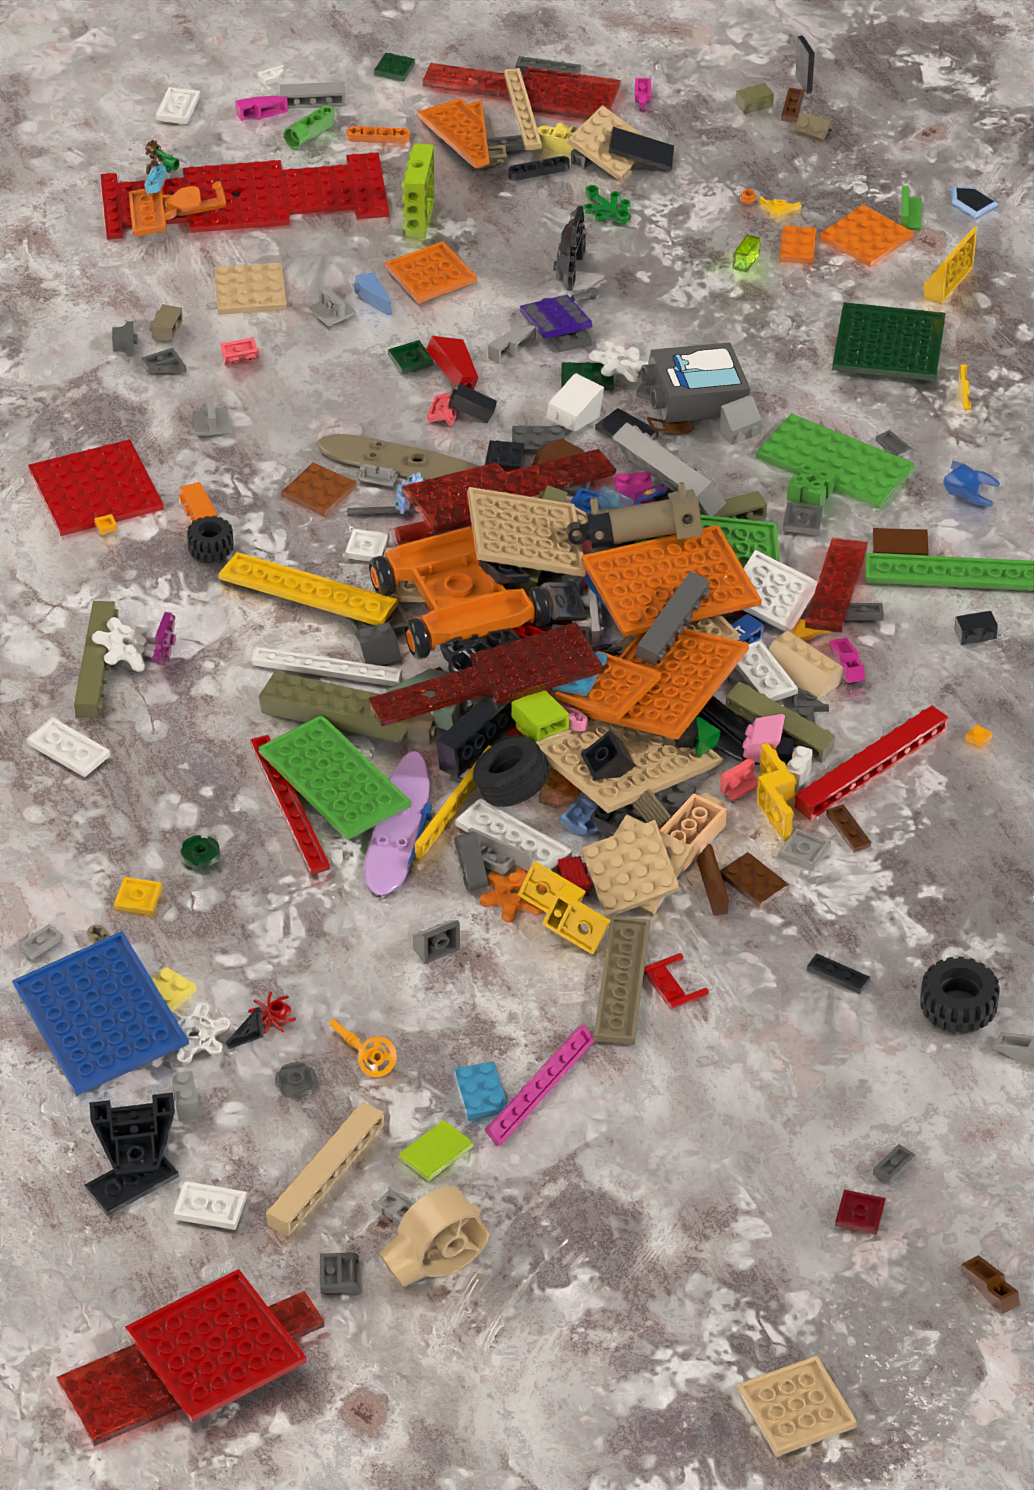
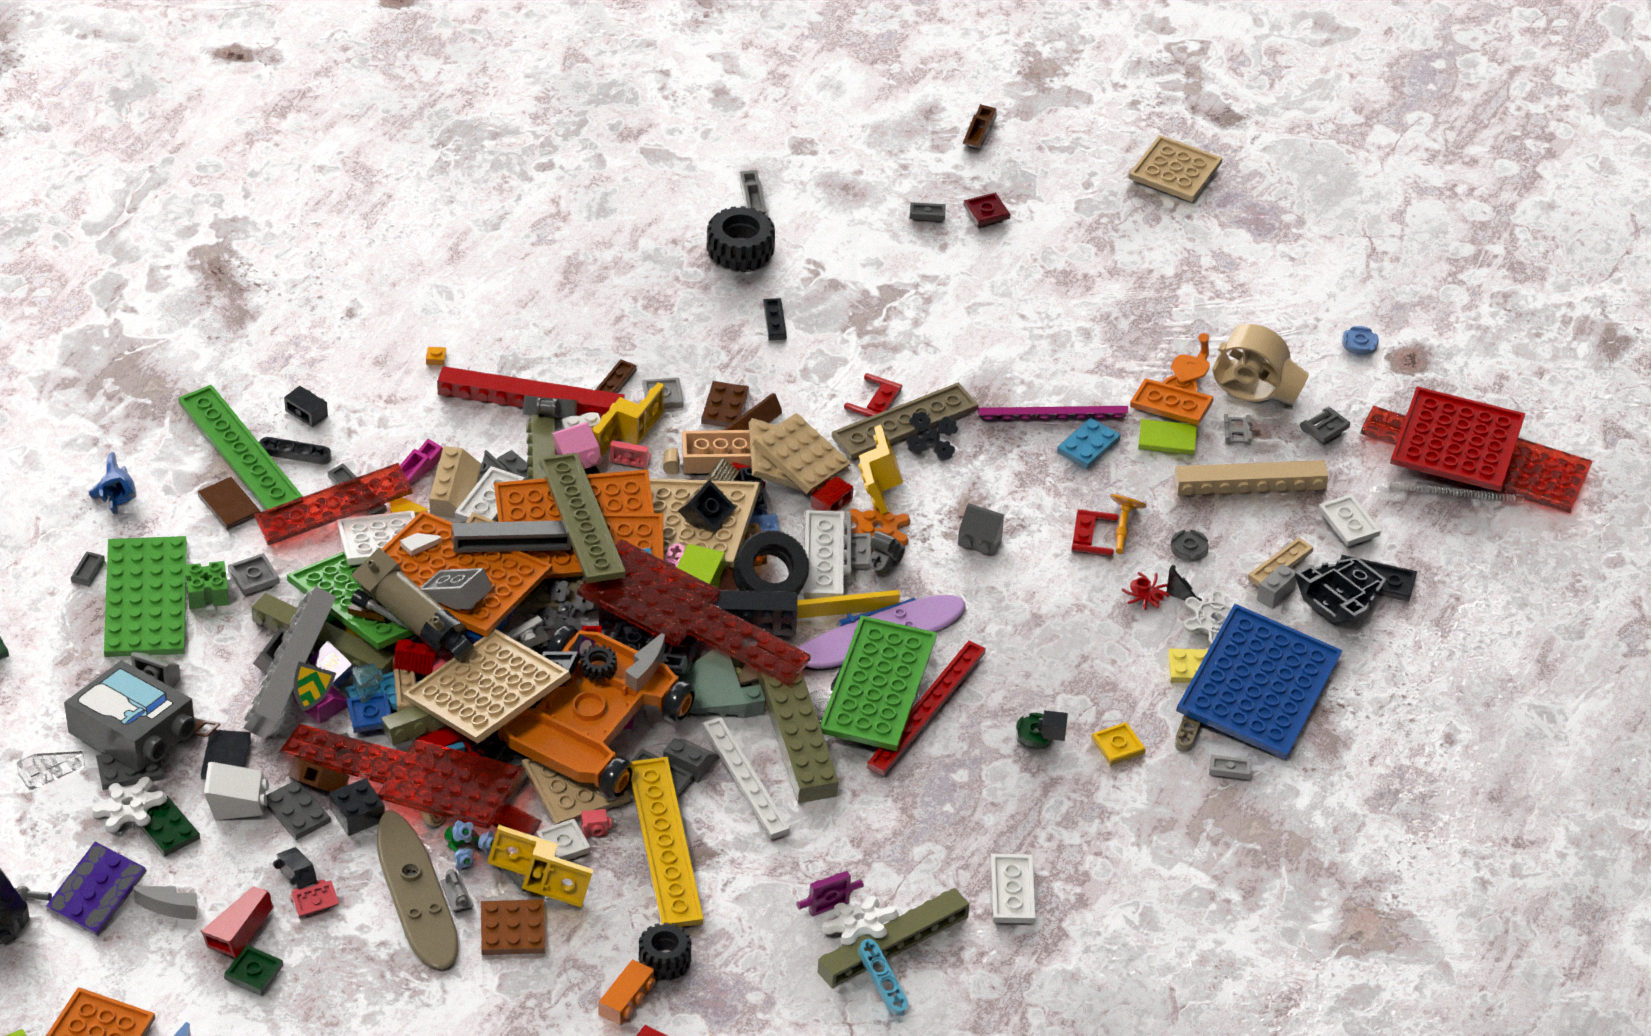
camera: 130 degrees left, 0 degrees up
none -> clear slope [17,751,85,791]
none -> black beam [259,437,331,465]
none -> shield [293,661,336,712]
none -> white tile [400,533,442,556]
none -> light grey slope [420,568,492,611]
none -> yellow bracket [487,825,594,908]
none -> dark grey piece [523,396,578,418]
none -> olive plate [539,452,626,583]
none -> tile [571,634,596,656]
none -> black tyre [580,644,617,682]
none -> coral brick [581,809,612,840]
none -> light grey slope [625,633,665,692]
none -> medium azure beam [858,939,908,1015]
none -> black plant [906,412,958,460]
none -> black brick [1038,710,1068,741]
none -> red plate [1072,509,1119,556]
none -> orange plate [1130,333,1214,426]
none -> tan plate [1248,537,1313,587]
none -> medium blue tile [1342,326,1379,355]

